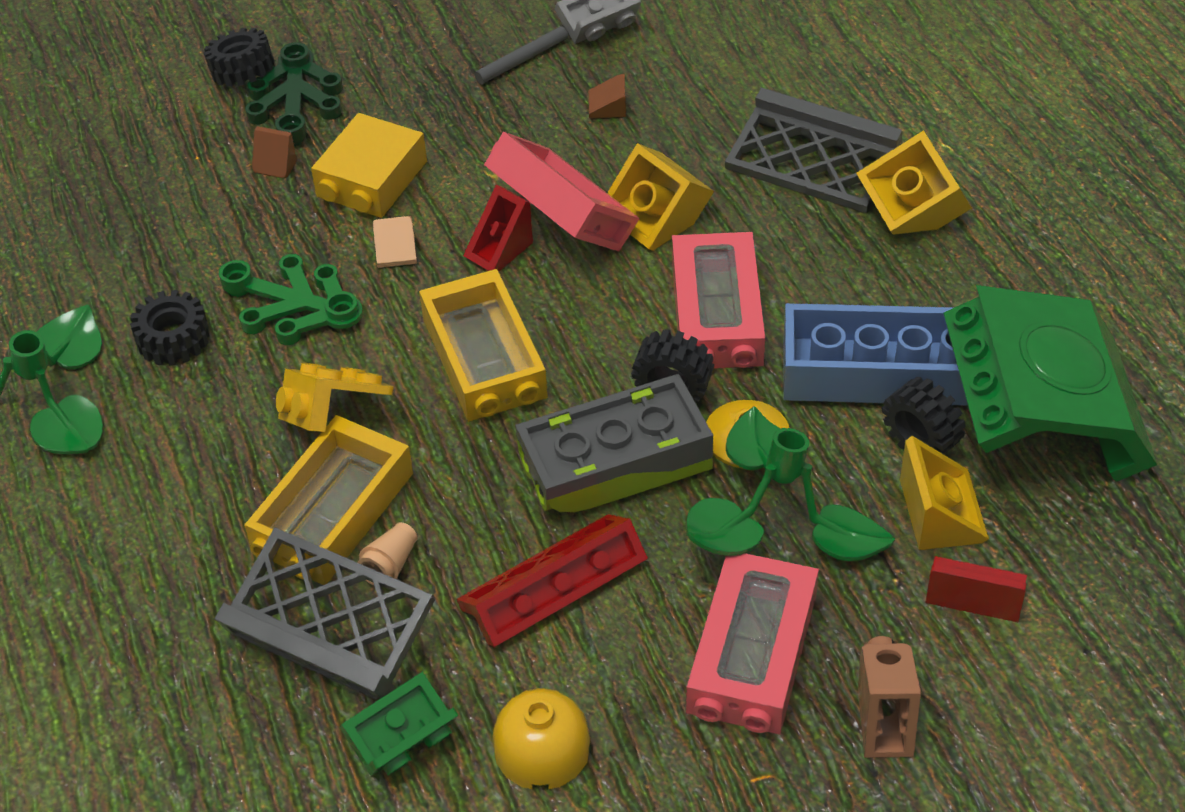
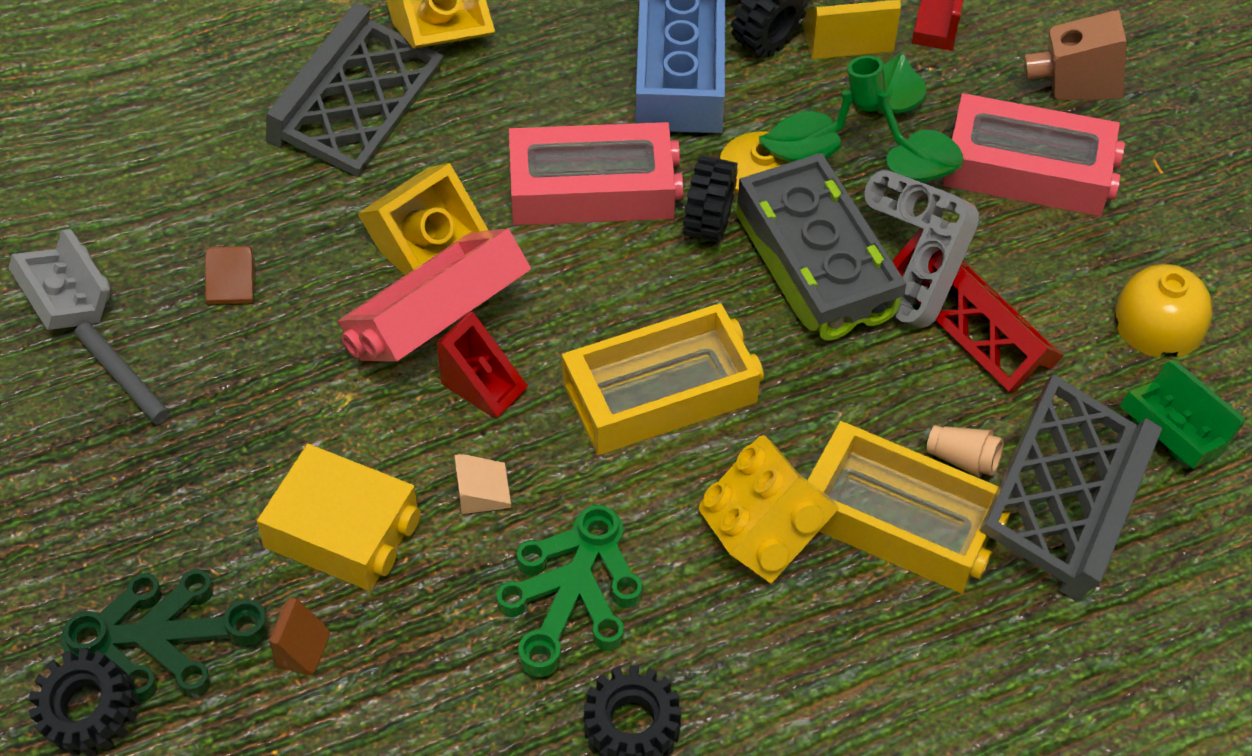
camera: 95 degrees left, 5 degrees up
none -> light grey beam [864,170,979,328]

